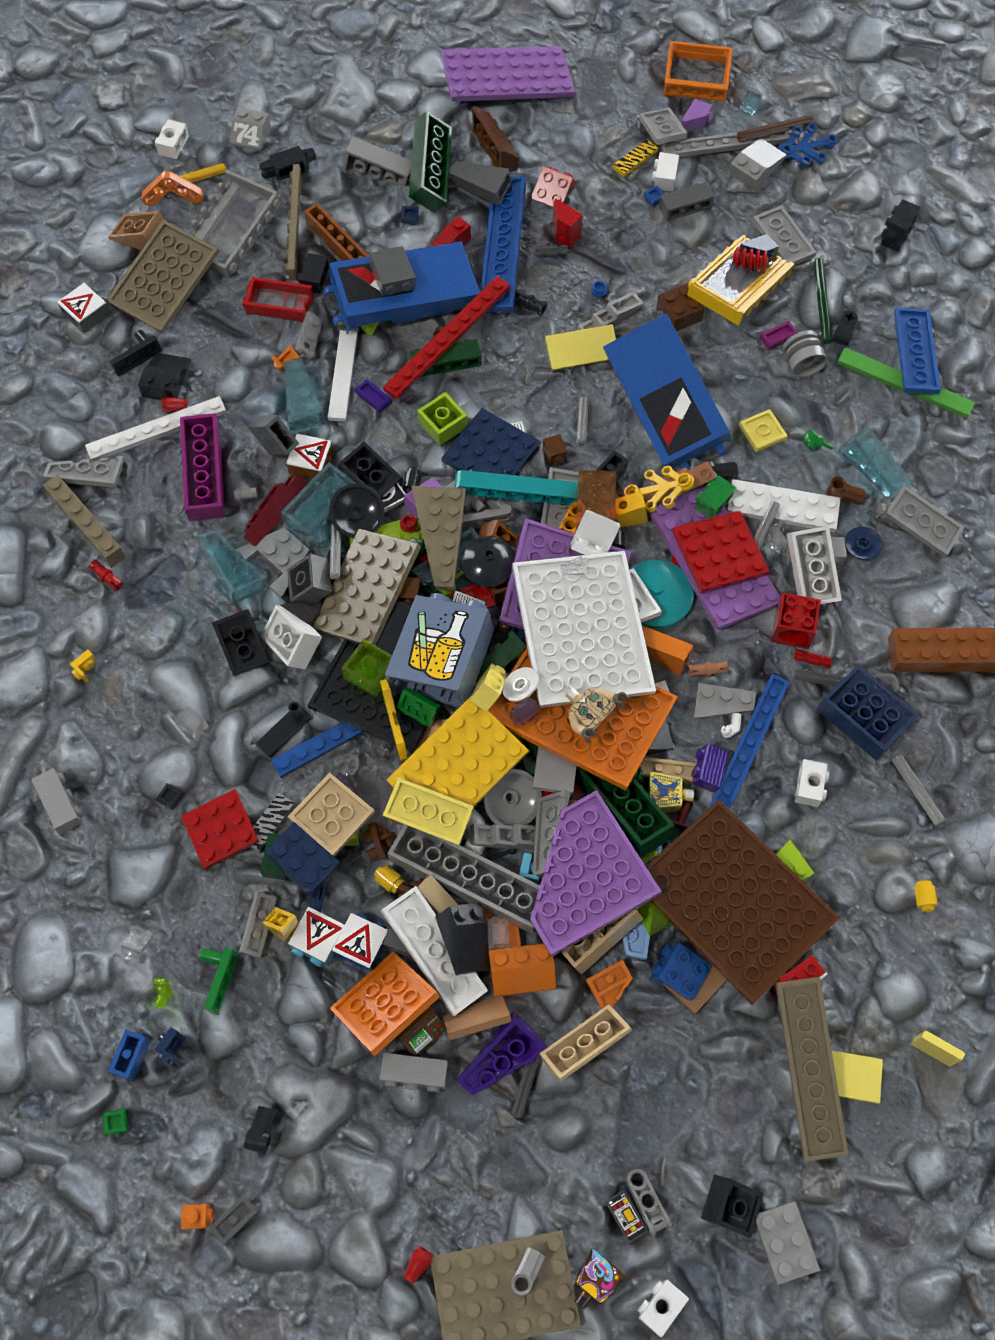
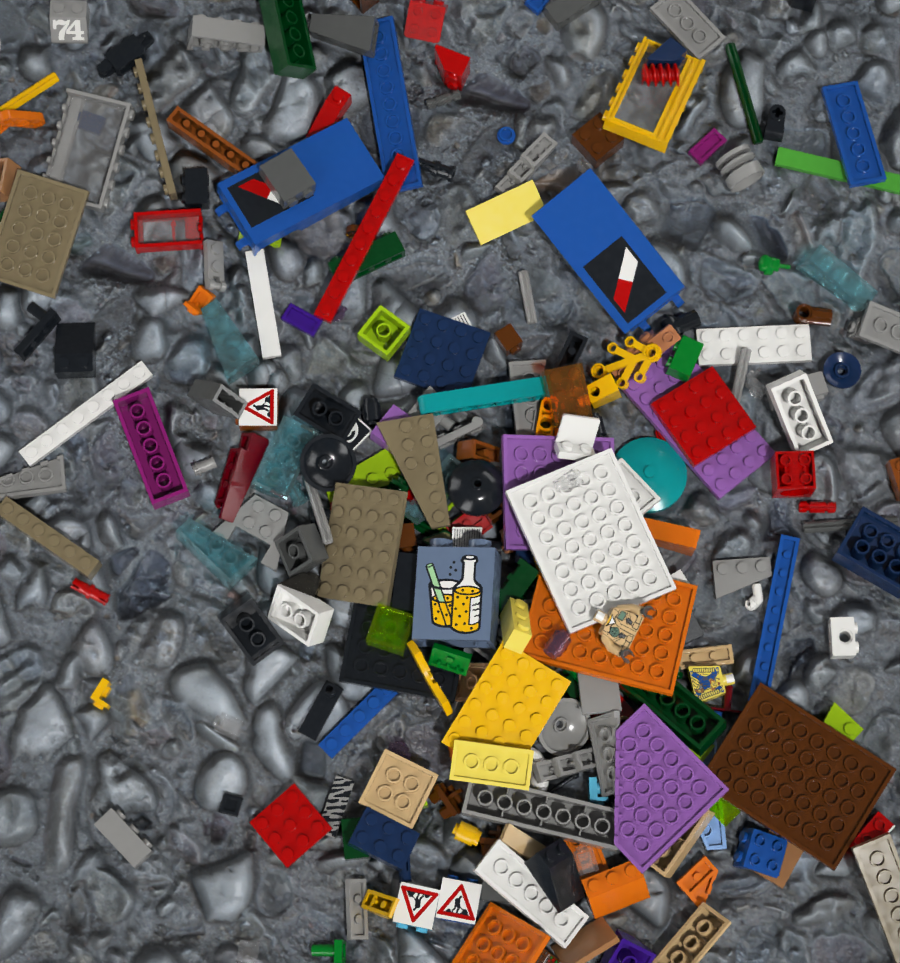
camera: 15 degrees left, 10 degrees up
red cone [161,396,187,414] -> none
red plate [400,515,418,533] -> none
dark blue plate [401,206,419,224] -> none
white dish [502,667,539,702] -> none
nougat pin [688,661,728,677] -> none
dark purple brick [691,744,728,792] -> none
light yellow tile [738,409,788,452] -> none

